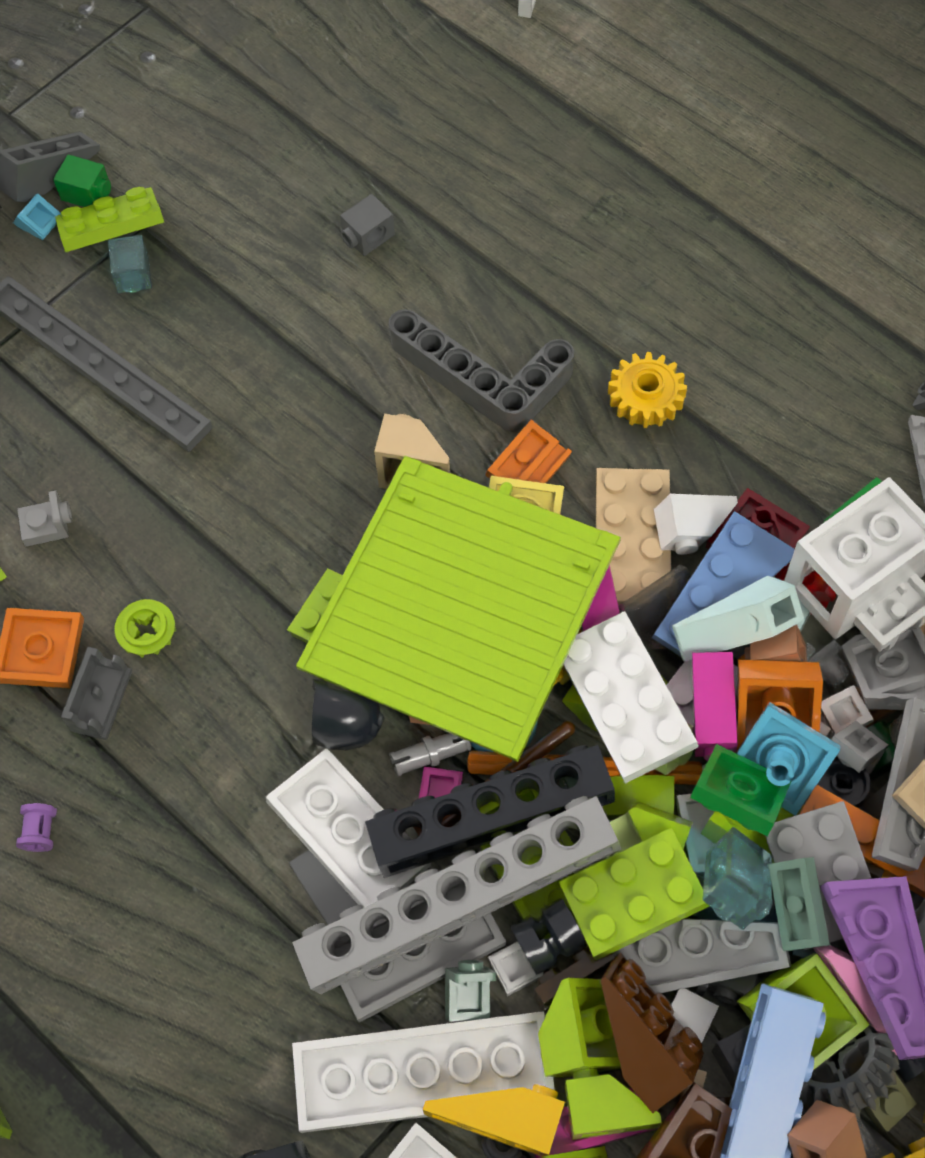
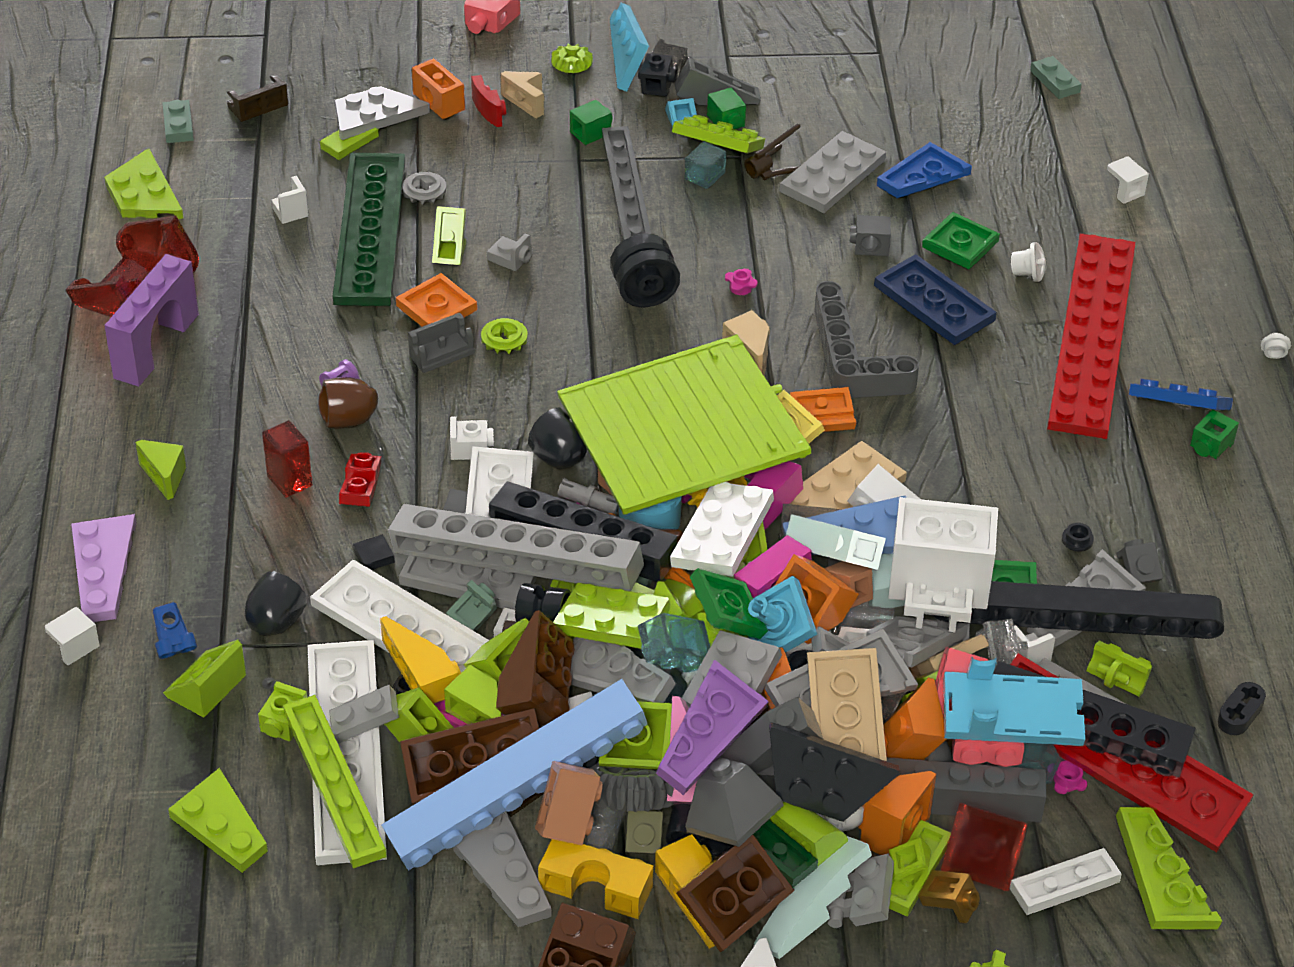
camera: 40 degrees right, 20 degrees down
yellow gear [608,352,687,428] -> none
sand green plate [768,857,830,951] -> none
none -> clear red brick [262,420,313,498]
none -> reddish brown piece [318,377,379,429]
none -> red slope [339,452,381,507]
none -> black tile [353,534,395,570]
none -> white brick [450,417,494,460]
none -> black wheel [610,233,680,308]
none -> dark pink plate [725,268,758,295]
none -> dark brown plant [744,123,800,181]
none -> light grey plate [779,131,886,213]
none -> dark blue plate [874,254,997,345]
none -> blue wing [877,142,972,198]
none -> green plate [922,212,1000,270]
none -> white piece [1011,242,1046,282]
none -> red plate [1047,233,1136,439]
none -> black plate [1062,523,1094,552]
none -> blue wing [1129,379,1233,410]
none -> green brick [1190,409,1239,459]
none -> white plate [1261,333,1291,359]

